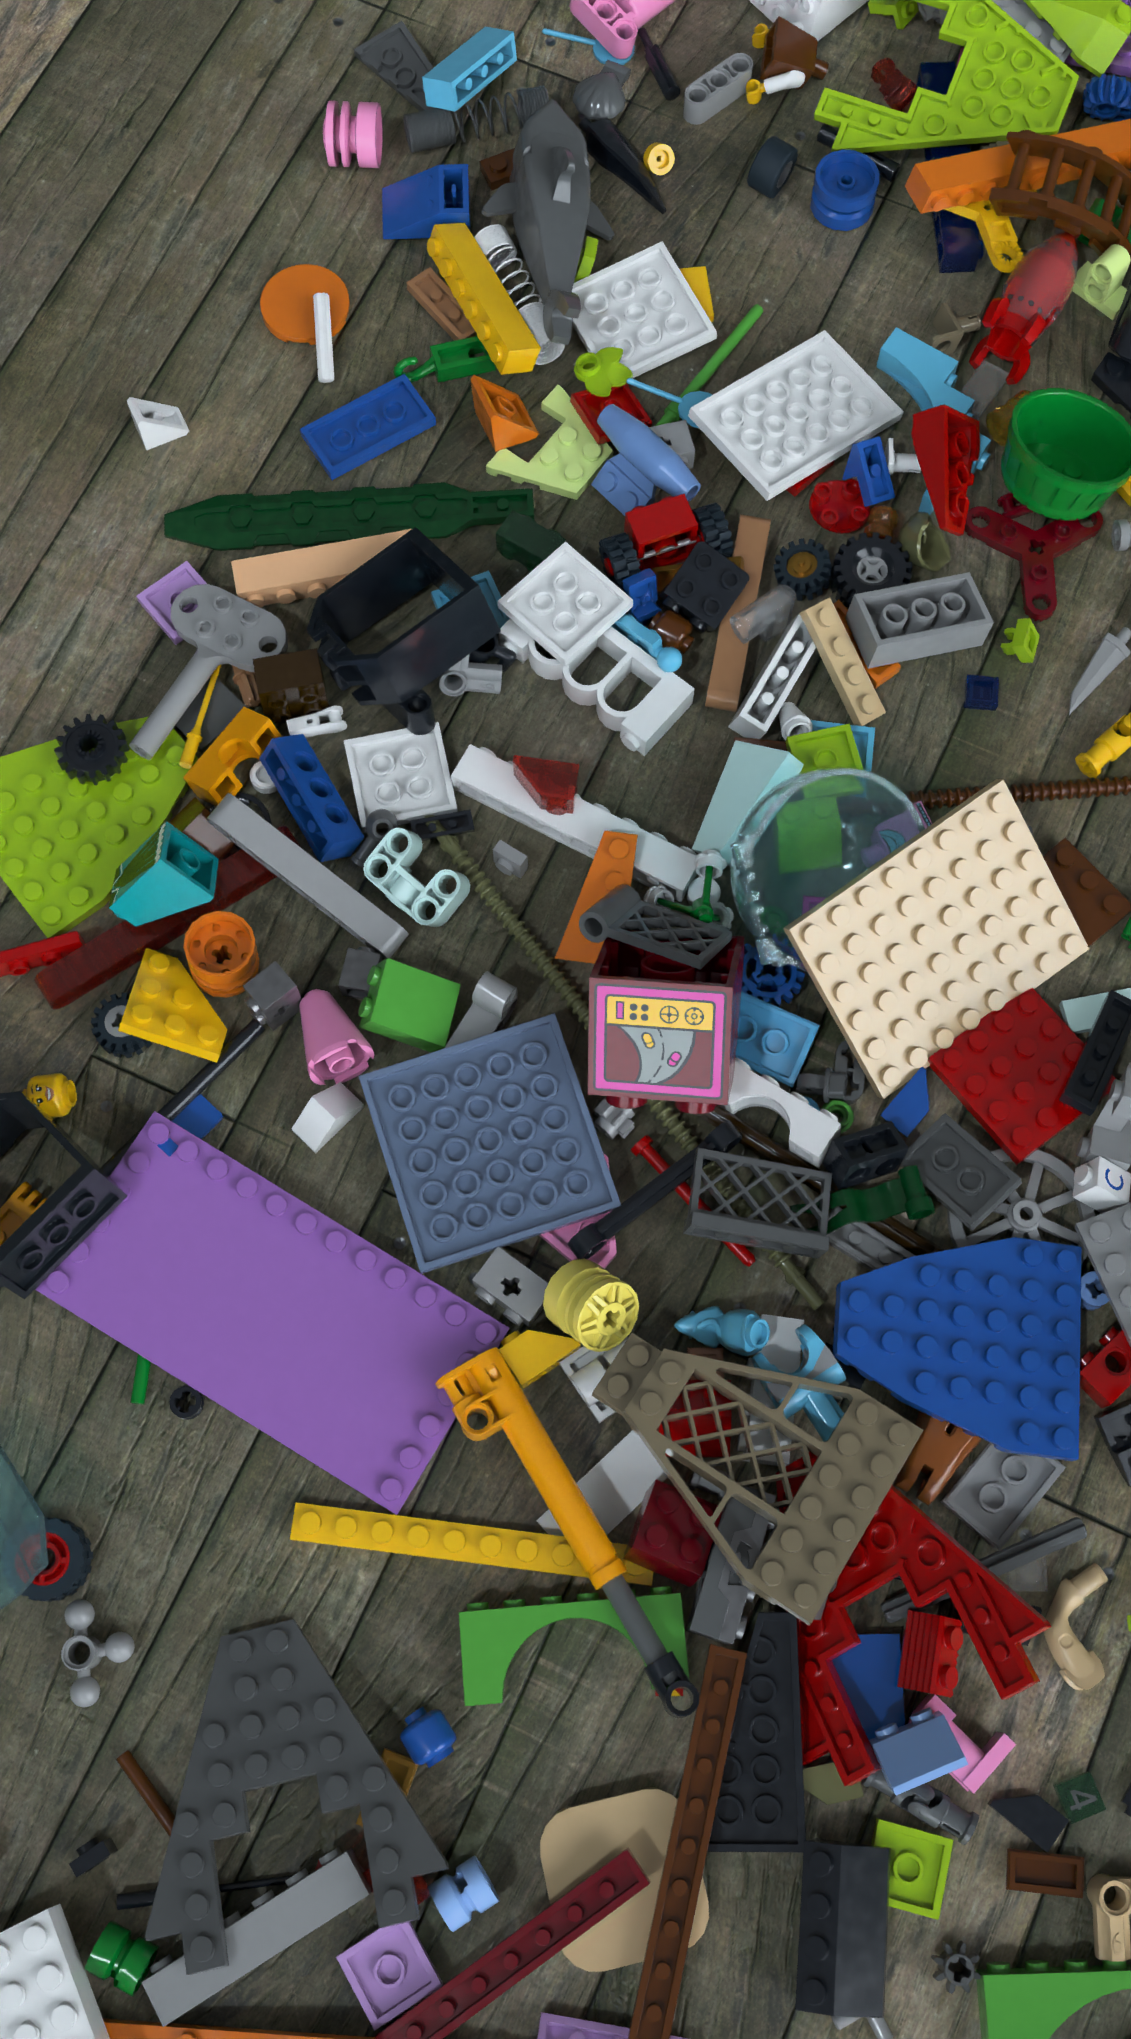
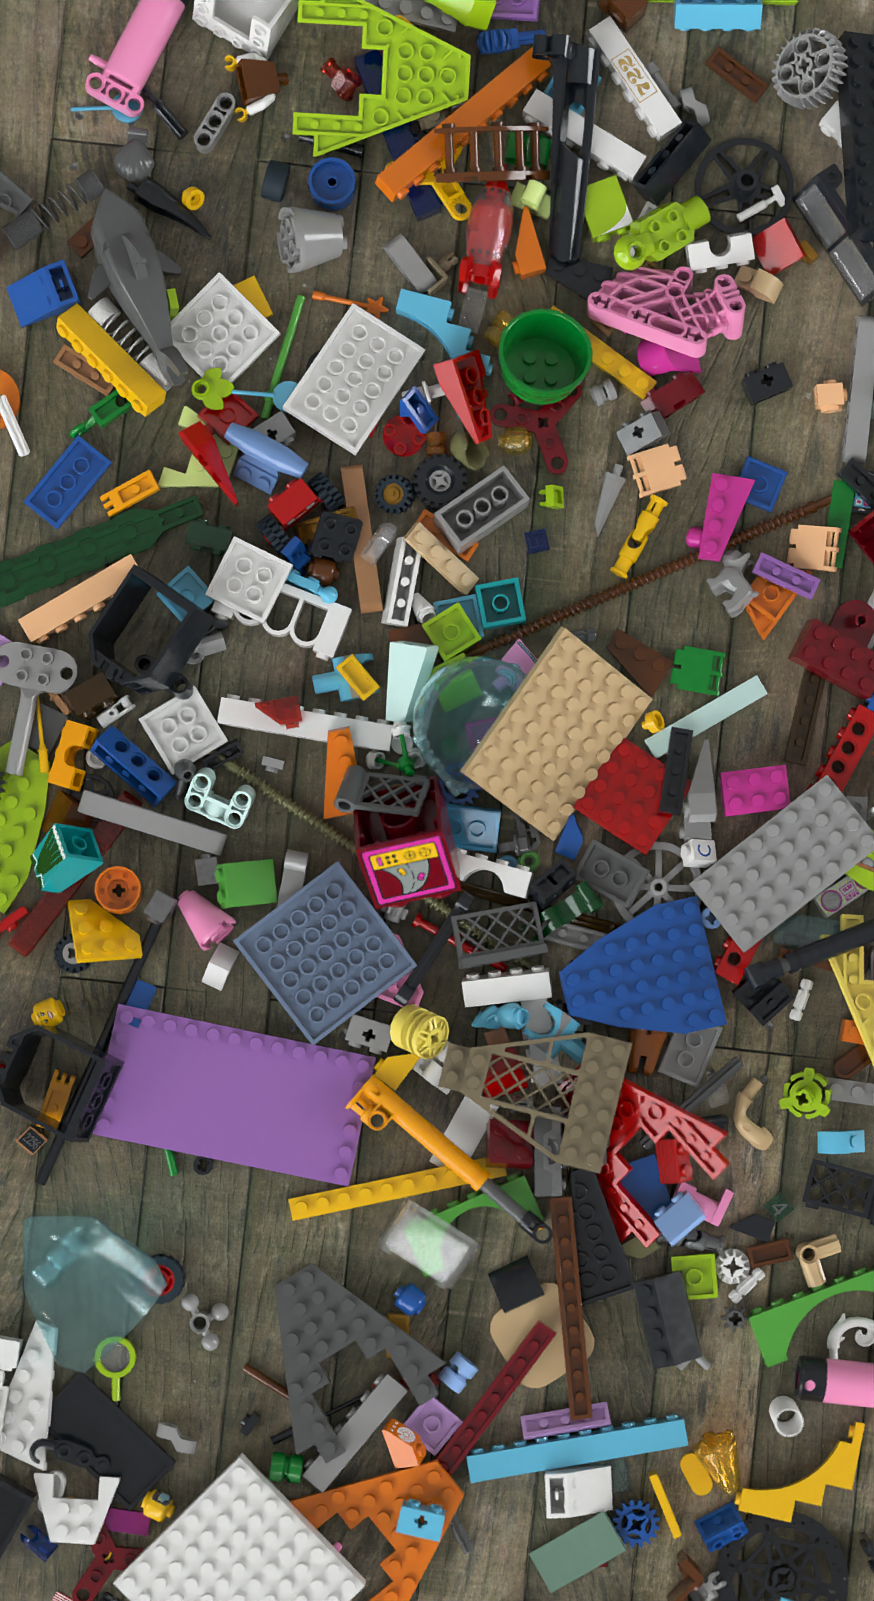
camera: 20 degrees left, 15 degrees up
medium azure brick [422,26,517,112] -> none
orange slope [470,375,539,452] -> none
none -> light orange hinge [99,469,161,517]
none -> red wedge [178,421,239,507]
none -> light grey cone [277,206,347,273]
none -> orange piece [312,290,389,319]
none -> medium azure connector [312,654,380,702]
none -> yellow tile [336,654,380,702]
none -> clear windscreen [377,1197,481,1291]
none -> slope [382,1418,426,1468]
none -> light grey beam [383,233,437,294]
none -> white brick [462,965,553,1007]
none -> teal brick [475,577,526,631]
none -> black slope [488,1256,545,1314]
none -> clear yellow head [499,427,532,455]
none -> orange slope [512,206,546,280]
none -> yellow tile [642,710,665,733]
none -> white gear [715,1249,750,1284]
none -> white axle [728,1267,765,1304]

